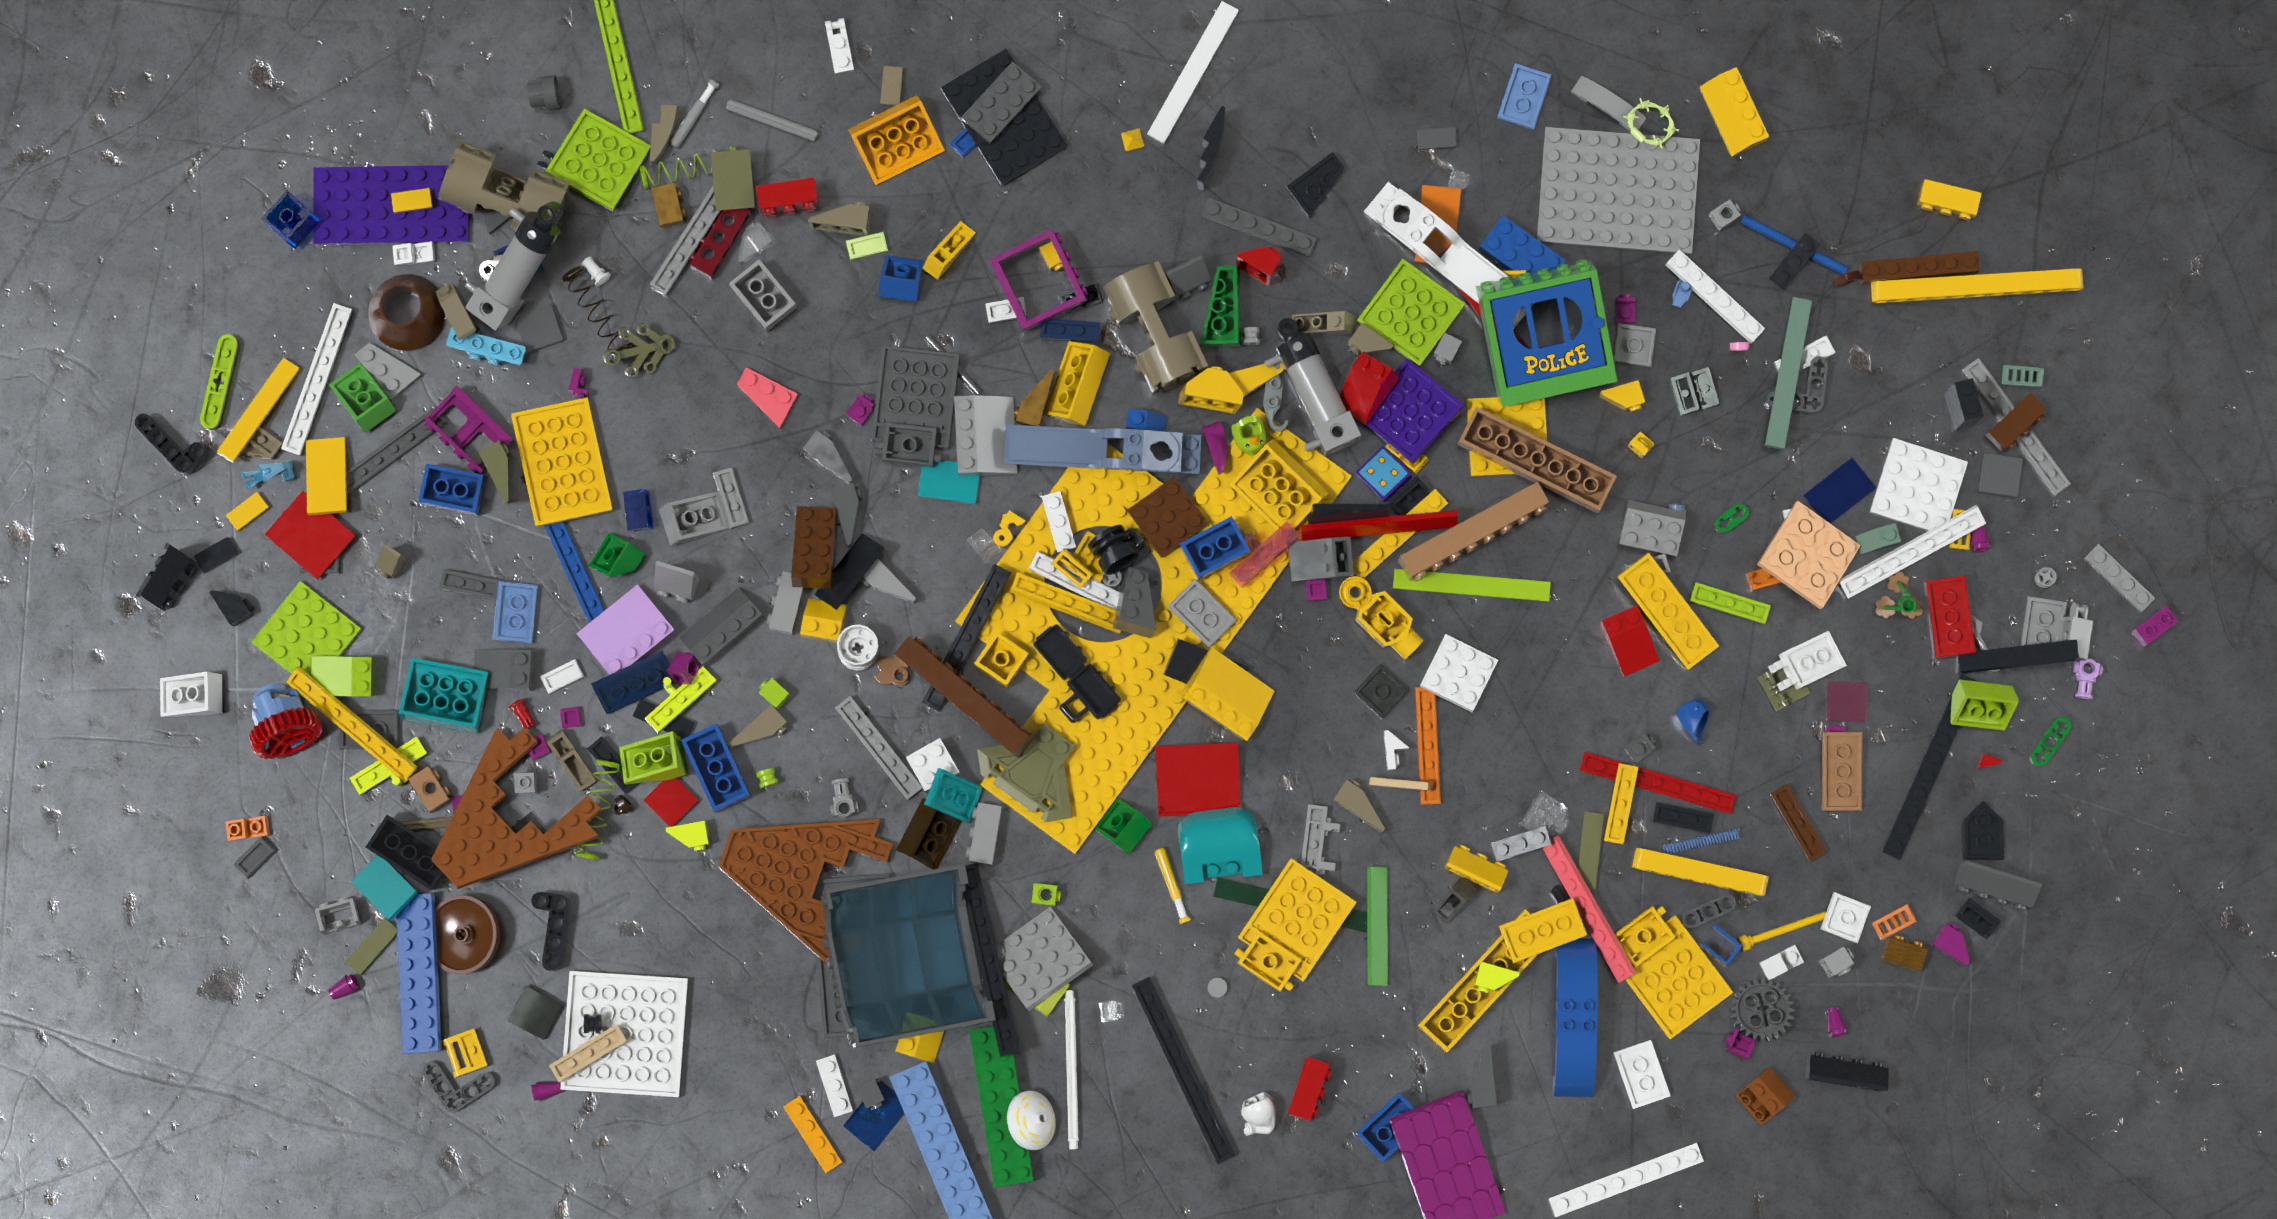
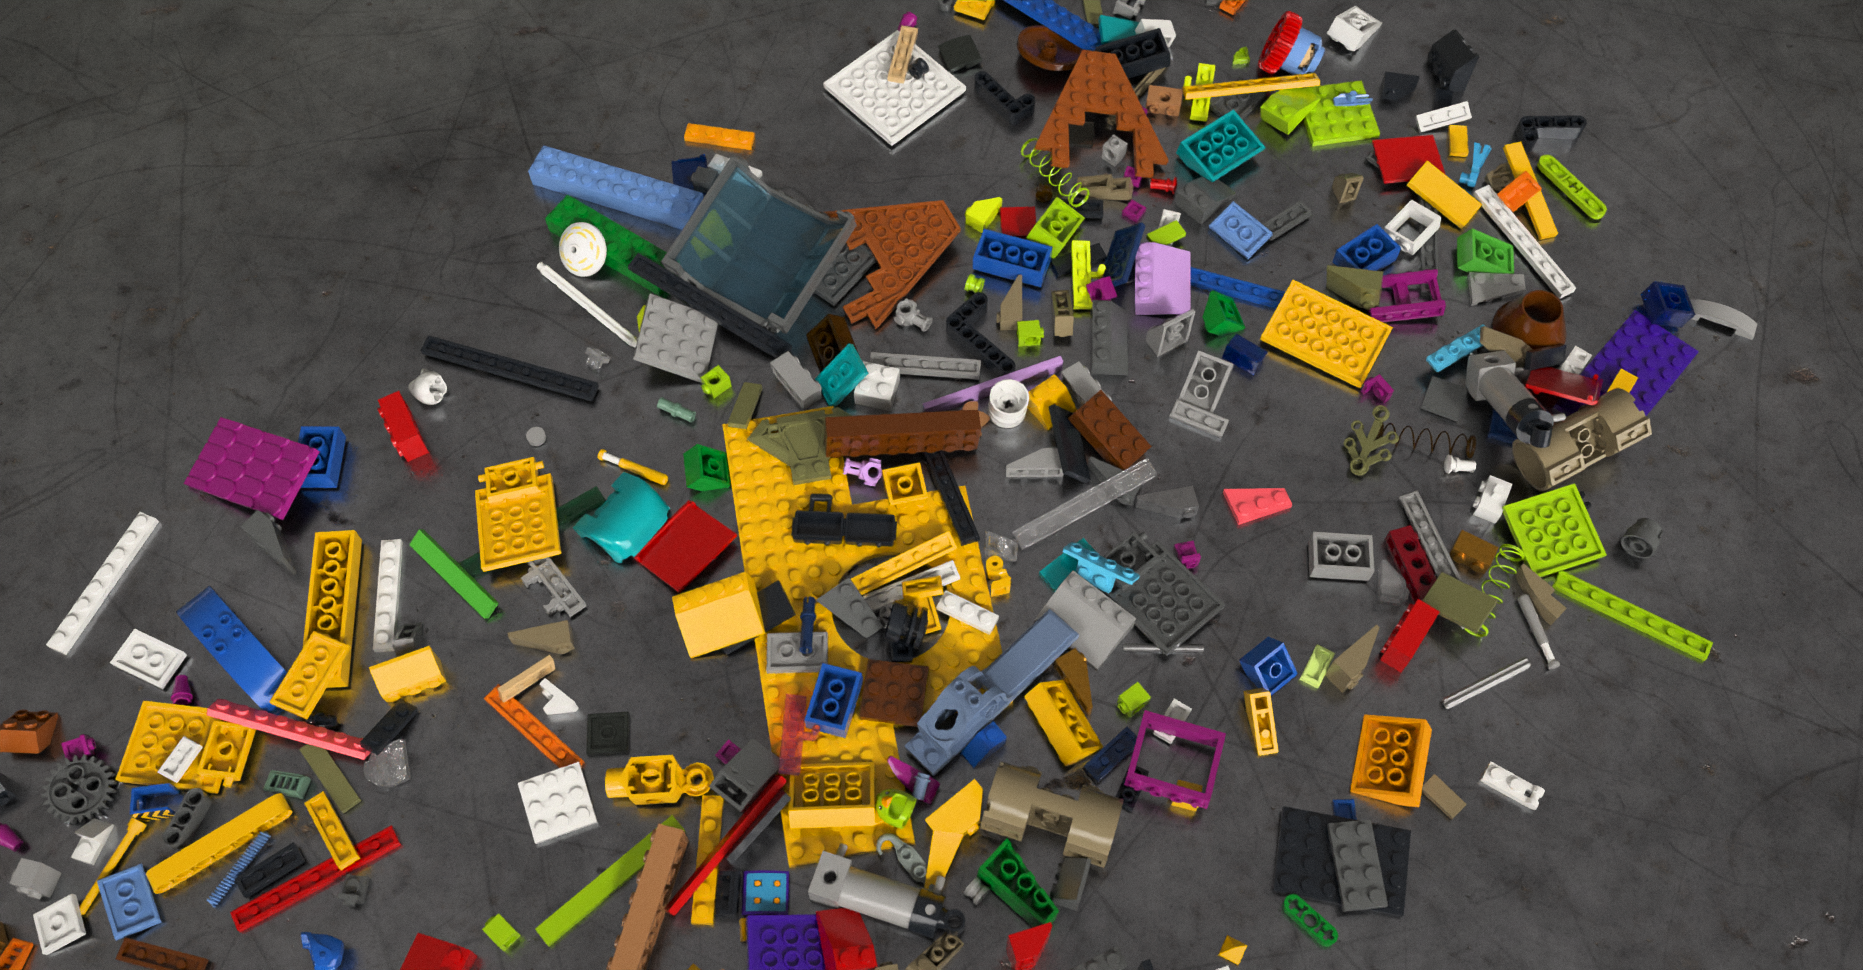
camera: 130 degrees right, 20 degrees down
neon yellow slope [1474,962,1519,993] -> none
none -> medium blue tile [97,863,162,941]
none -> white plate [158,736,203,783]
none -> magenta cone [171,675,193,706]
none -> sand green slope [263,770,311,799]
none -> white plate [373,539,403,652]
none -> lime brick [482,913,521,952]
none -> sand green pin [657,397,696,423]
none -> olive tile [728,382,763,429]
none -> dark blue pin [799,596,816,654]
none -> lavender connector [843,457,882,486]
none -> sand blue pin [912,772,931,800]
none -> lavender tile [923,356,1063,412]
none -> black beam [946,292,1016,377]
none -> clear tile [1012,458,1157,550]
none -> dark tan slope [1051,290,1074,337]
none -> medium azure bracket [1062,542,1140,593]
none -> lime brick [1117,682,1151,718]
none -> white brick [1135,19,1176,47]
none -> lime tile [1146,220,1186,245]
none -> lime tile [1232,46,1250,64]
none -> green beam [1282,894,1338,947]
none -> medium blue piece [1333,91,1373,106]
none -> white window [1384,200,1441,255]
none -> white plate [1415,101,1472,133]
none -> white brick [1472,475,1512,523]
none -> orange hinge [1497,171,1542,212]
none -> black tile [1524,344,1567,371]
none -> red container [1525,367,1603,405]
none -> light grey slope [1679,299,1757,340]

